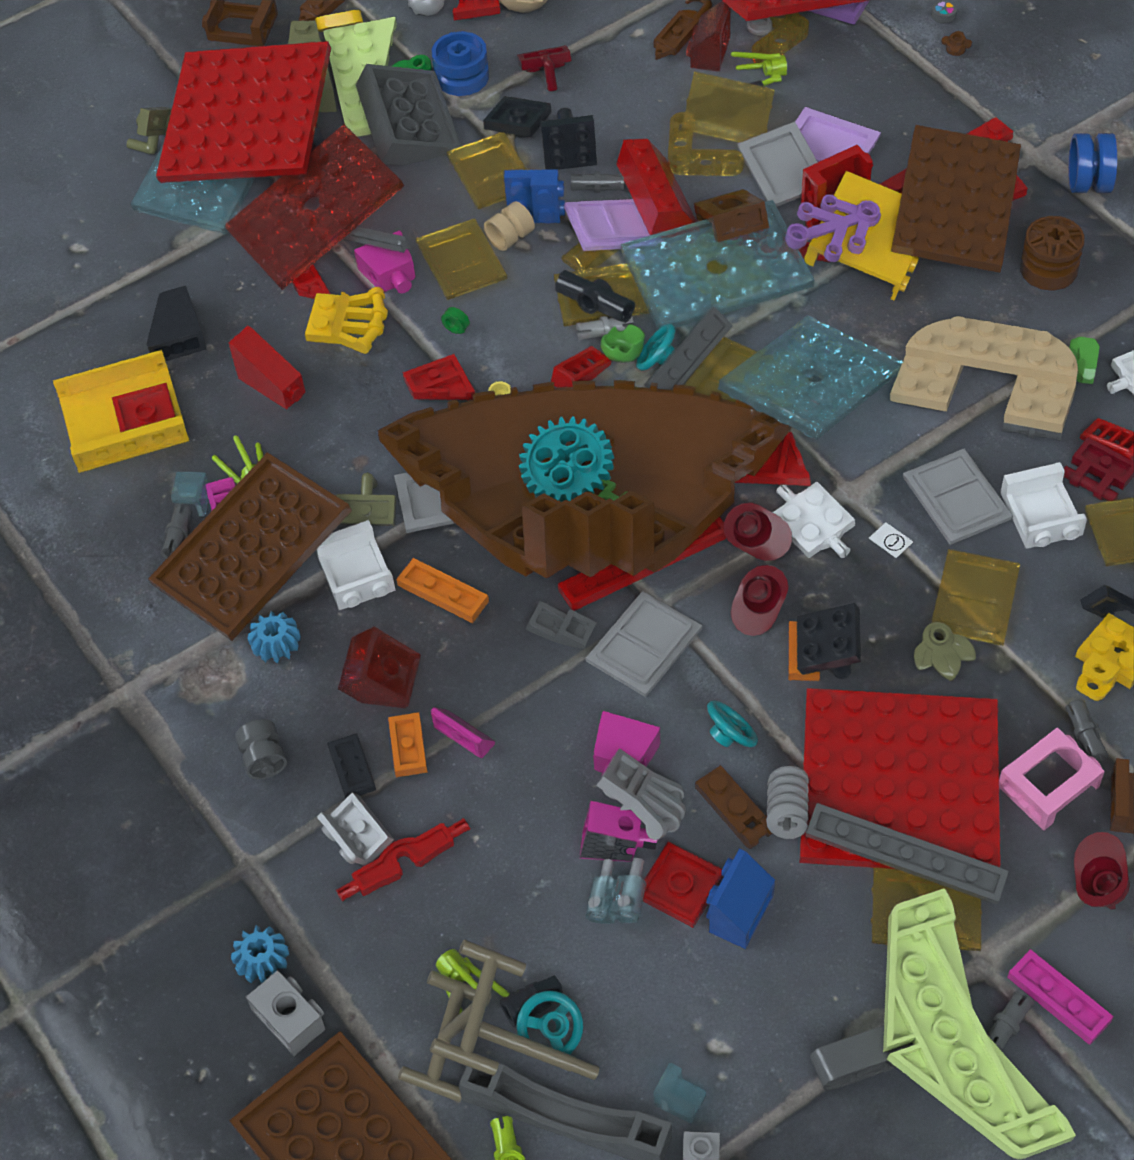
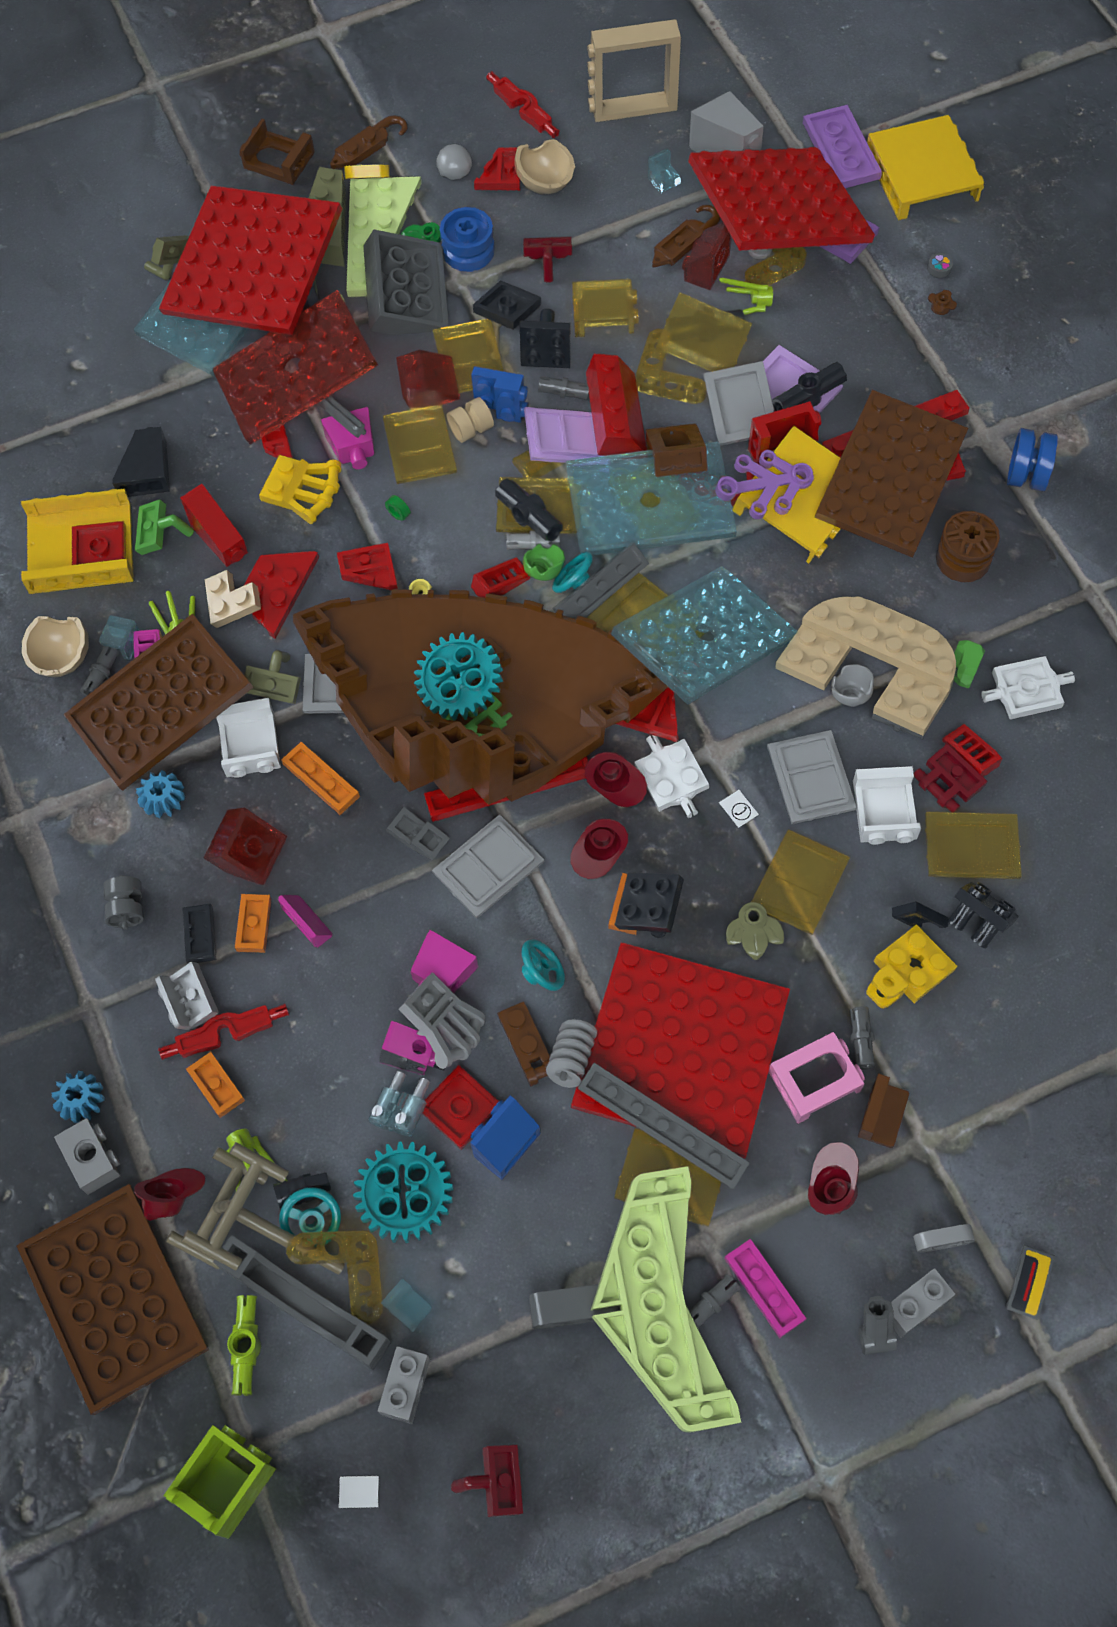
camera: 10 degrees right, 10 degrees up
none -> tan cylinder [22,616,89,677]
none -> dark red piece [134,1168,205,1221]
none -> bright green plate [135,499,194,555]
none -> orange plate [186,1052,245,1118]
none -> tan plate [205,570,261,628]
none -> red wing [243,551,319,639]
none -> clear yellow beam [286,1231,383,1325]
none -> teal gear [353,1141,454,1243]
none -> clear red slope [396,350,460,414]
none -> clear yellow panel [572,279,639,337]
none -> black piece [772,362,847,411]
none -> light grey hair [831,664,874,707]

